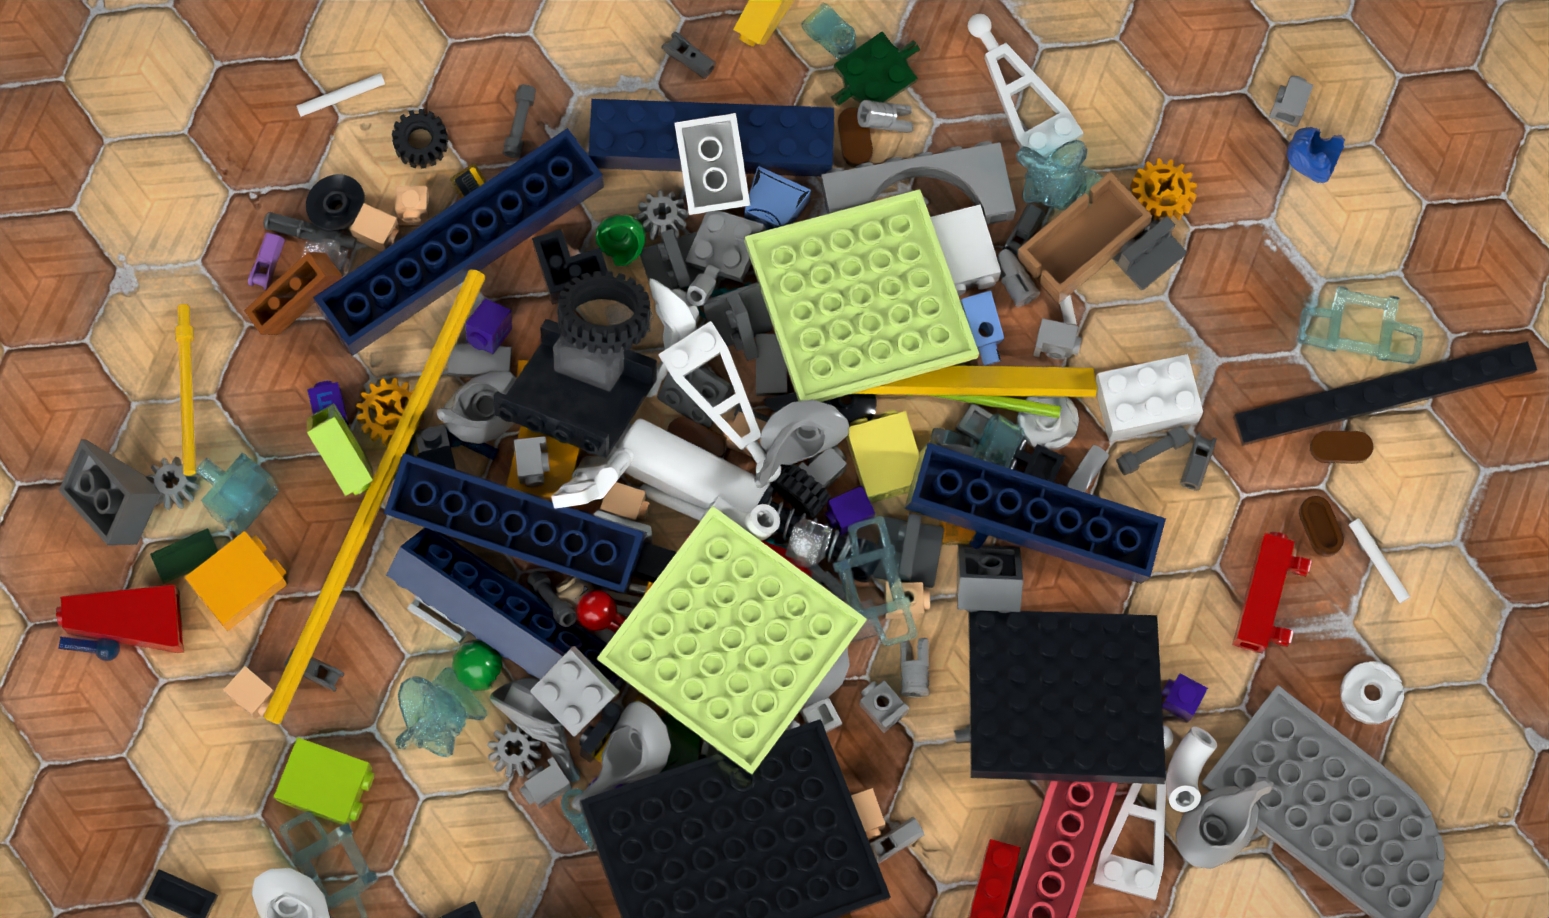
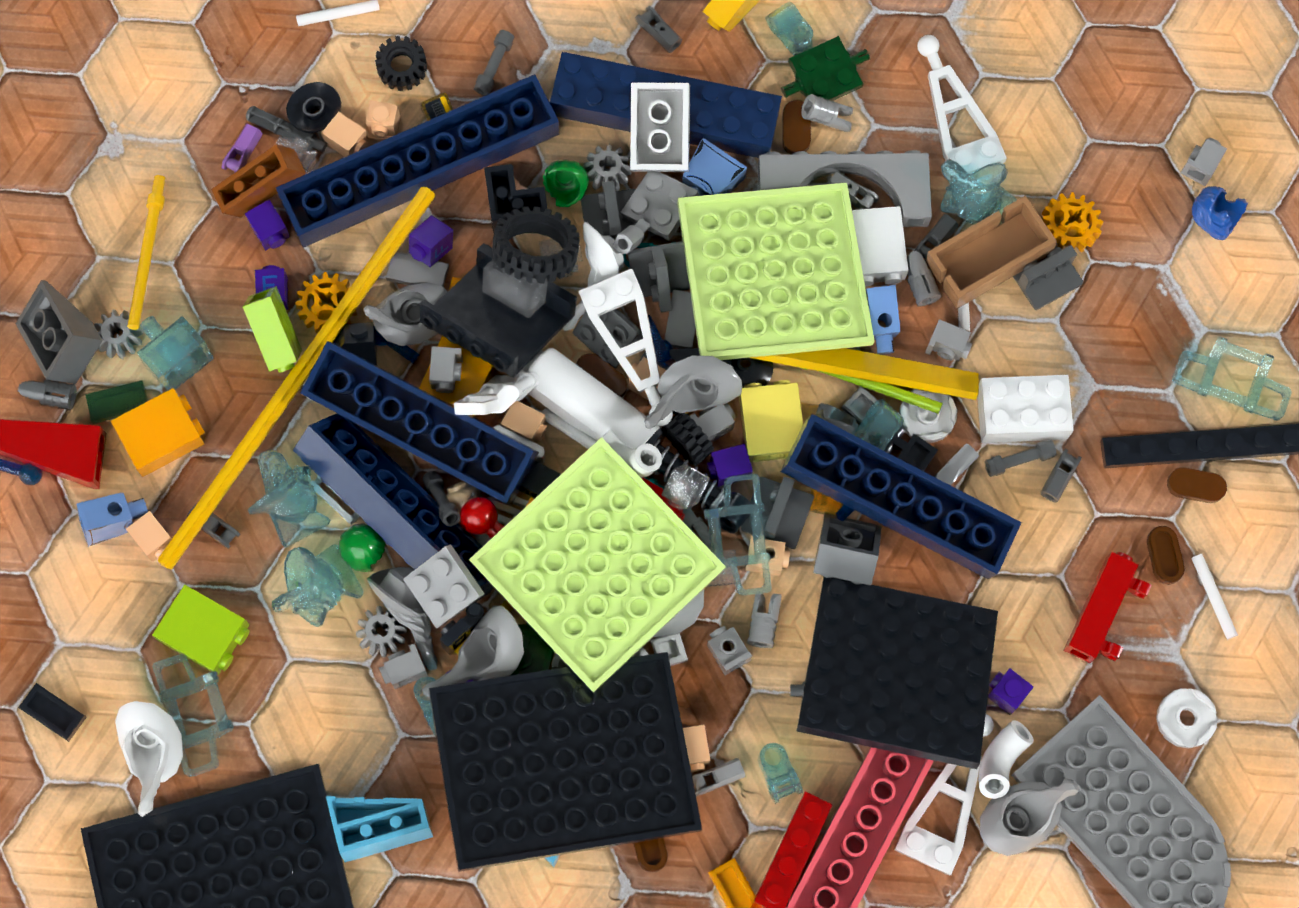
camera: 10 degrees right, 0 degrees up
none -> dark grey hinge [18,379,77,410]
none -> medium blue torso [76,493,148,547]
none -> dark purple brick [245,200,290,251]
none -> clear light blue helmet [247,449,330,547]
none -> clear blue bar [648,315,673,362]
none -> clear light blue piece [758,743,803,804]
none -> light grey bar [828,171,879,210]

